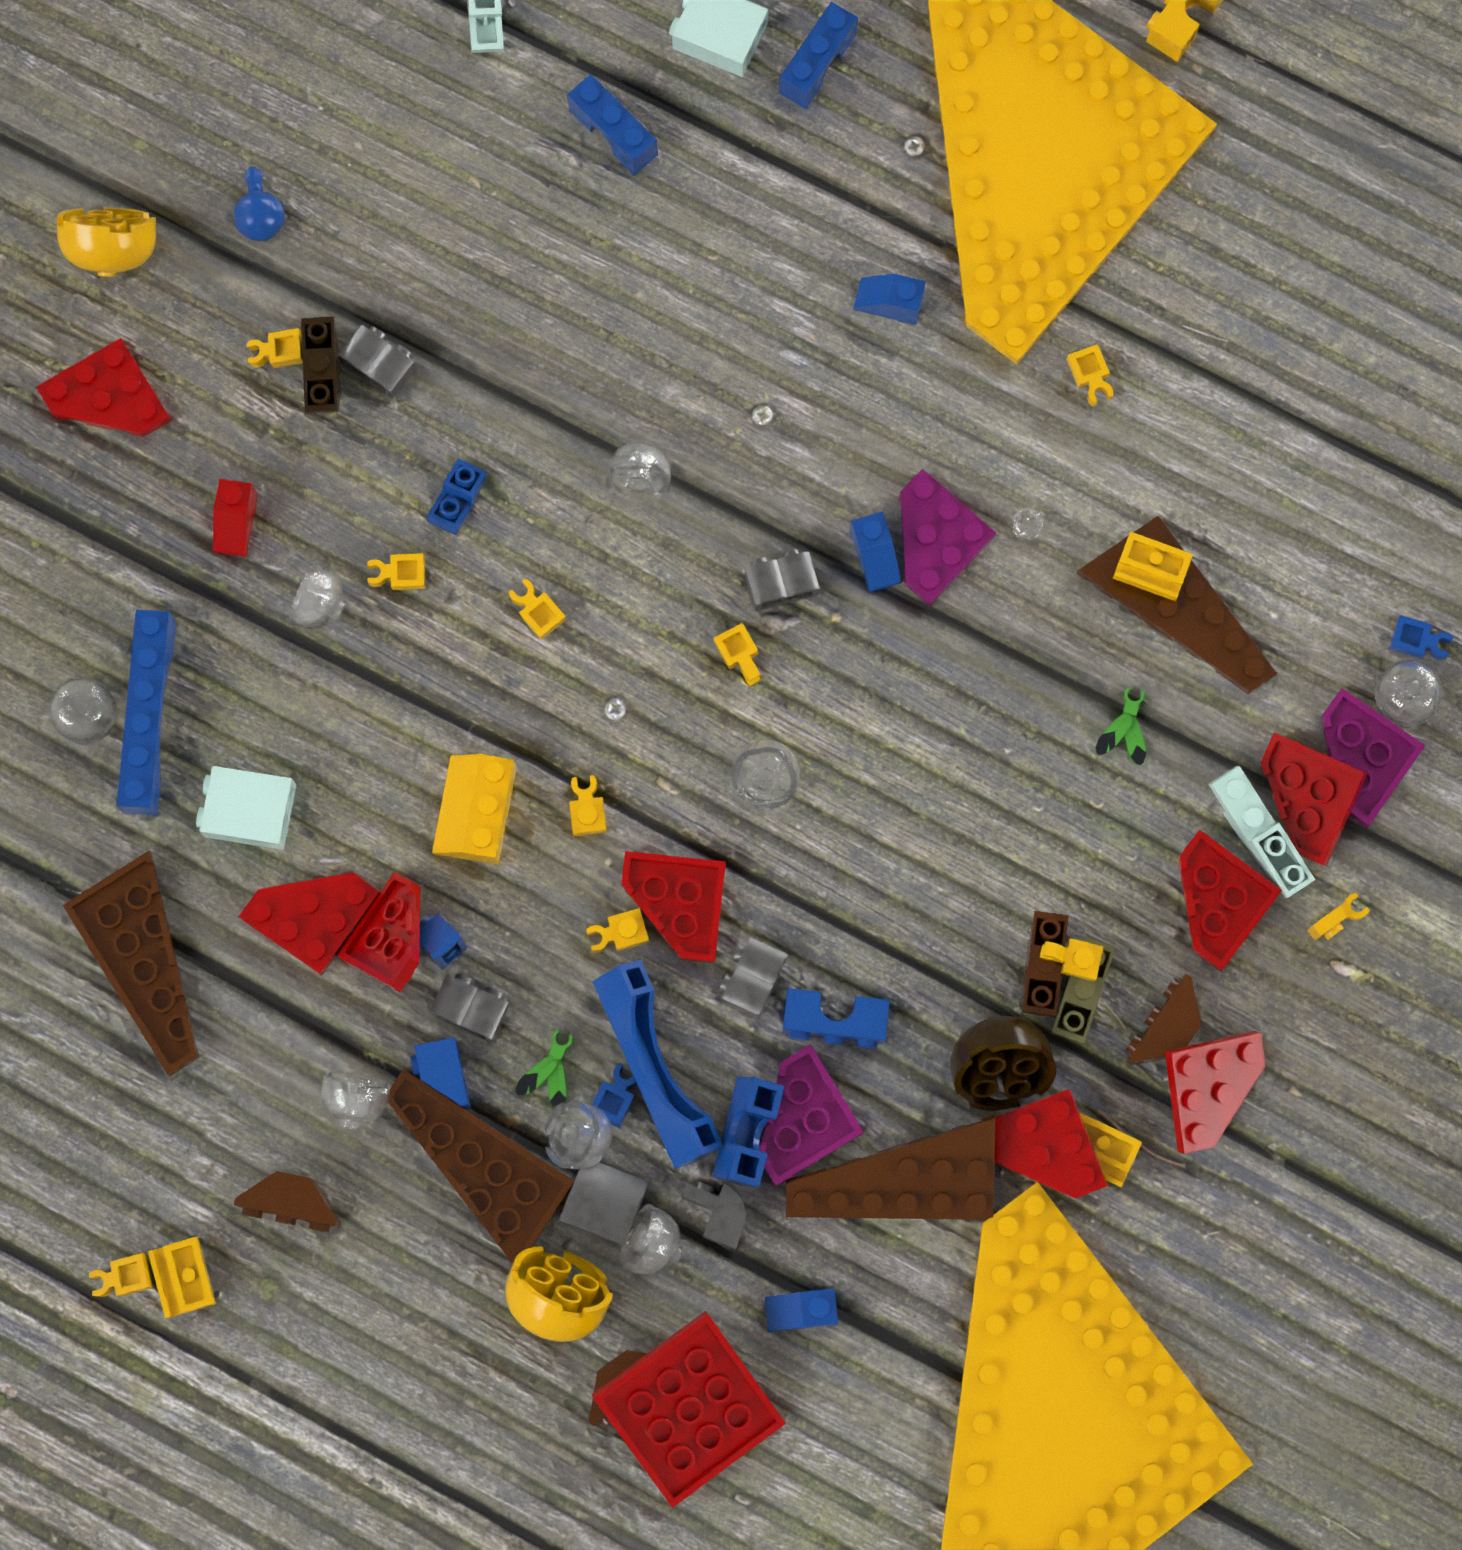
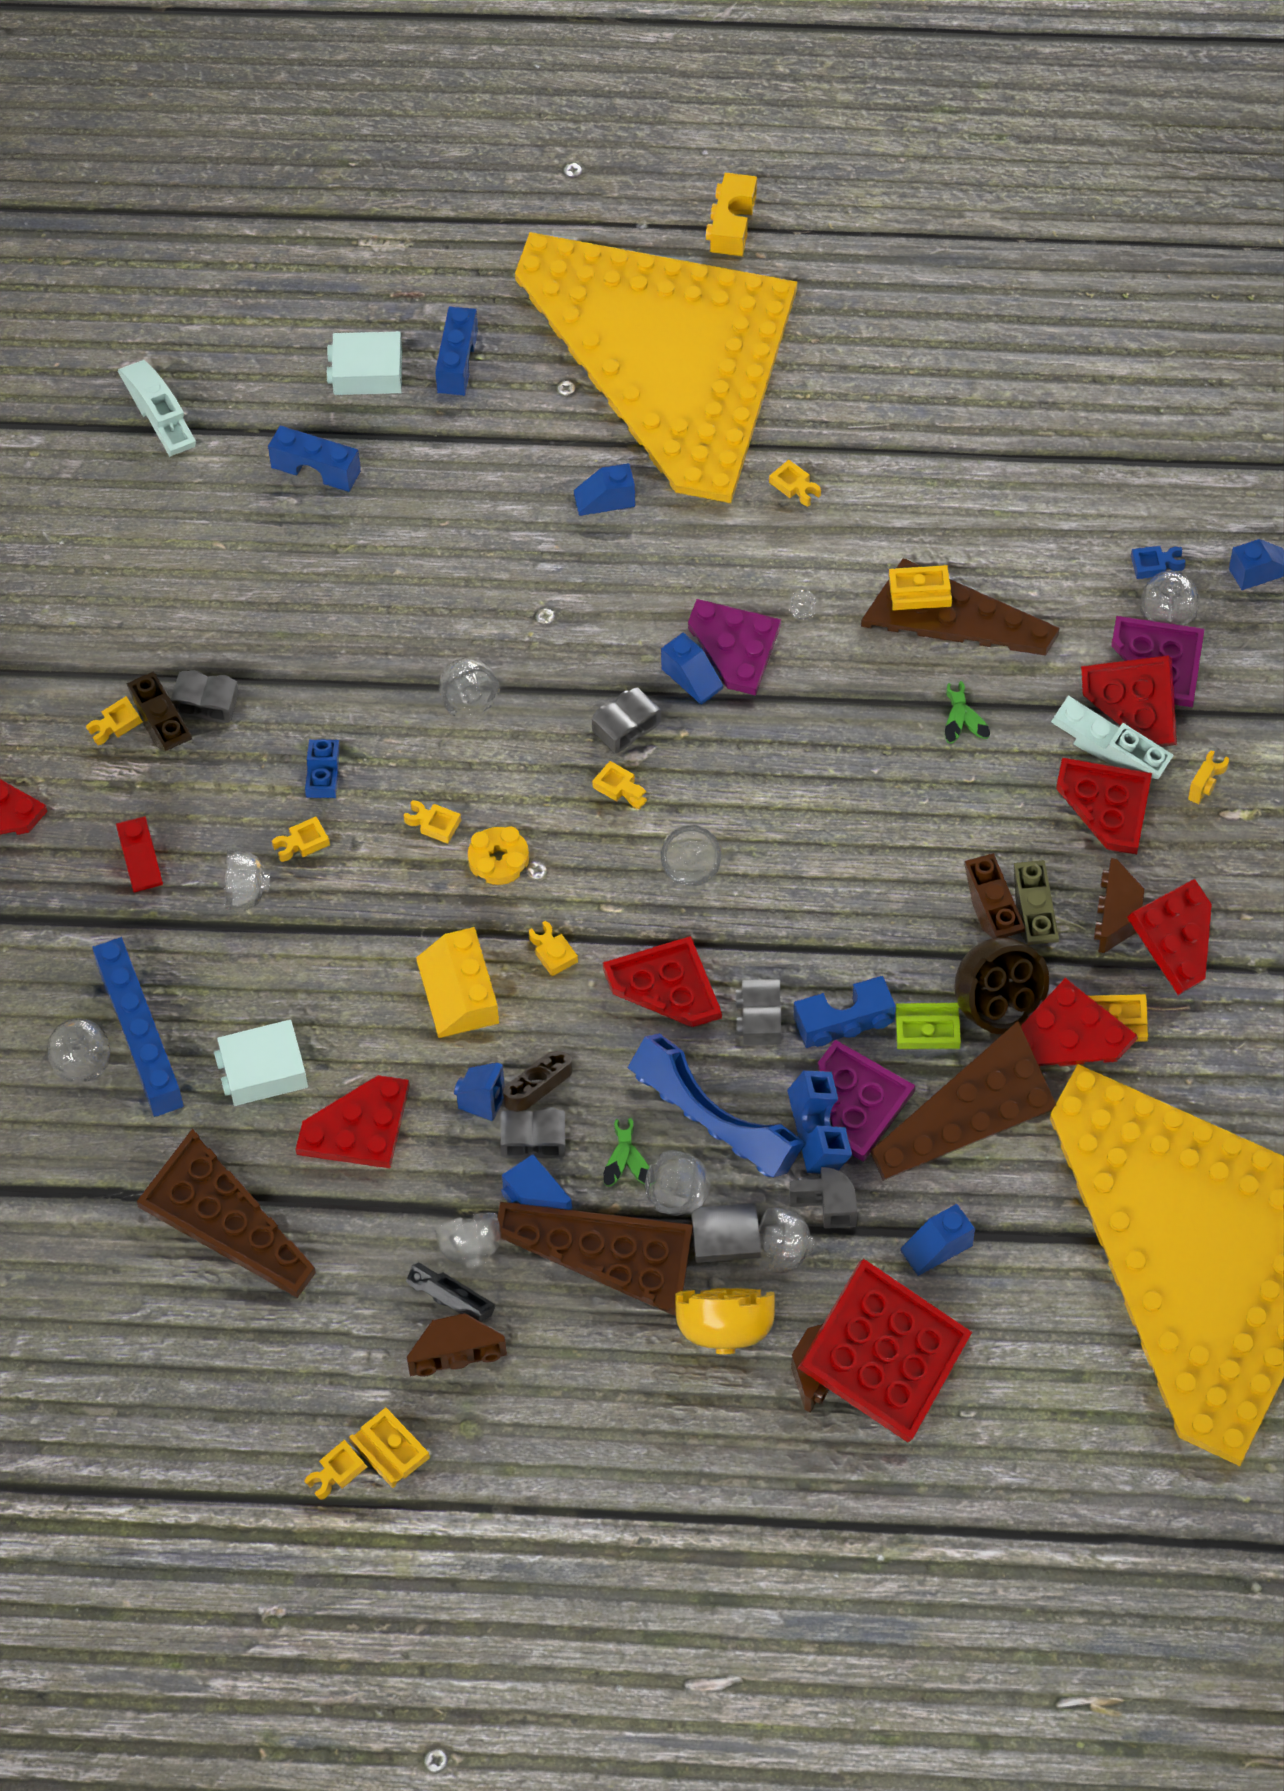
camera: 25 degrees left, 20 degrees down
blue hair [233,166,285,242] -> none
red plate [337,872,421,993] -> none
yellow plate [586,908,649,953] -> none
blue plate [589,1063,637,1129] -> none
yellow plate [1040,938,1104,981] -> none
none -> black hinge [406,1262,496,1322]
none -> yellow plate [468,826,529,885]
none -> dark brown beam [503,1051,572,1112]
none -> lime plate [895,1003,961,1049]

